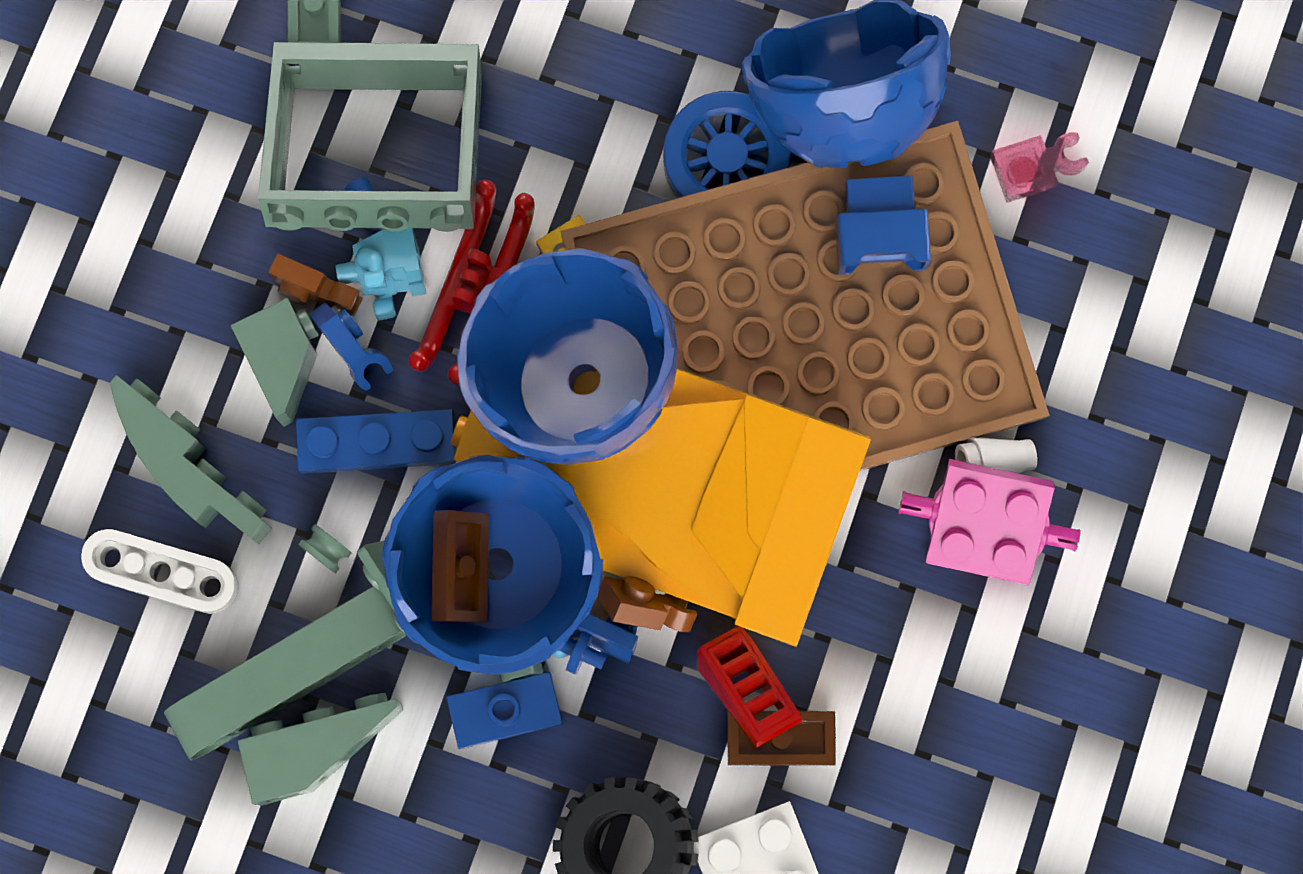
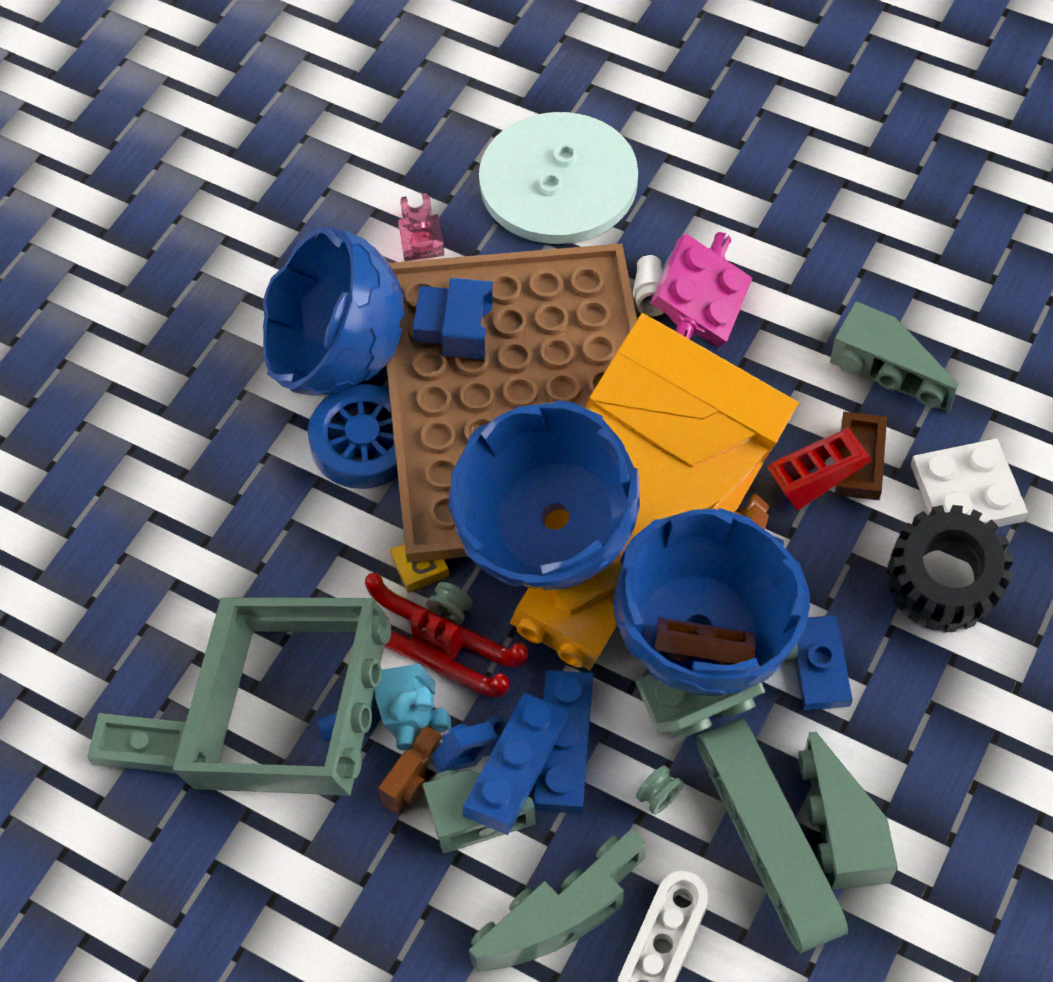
camera: 80 degrees left, 20 degrees down
none -> blue plate [462,693,568,835]
none -> light aqua plate [479,112,638,244]
none -> sand green slope [830,301,959,413]

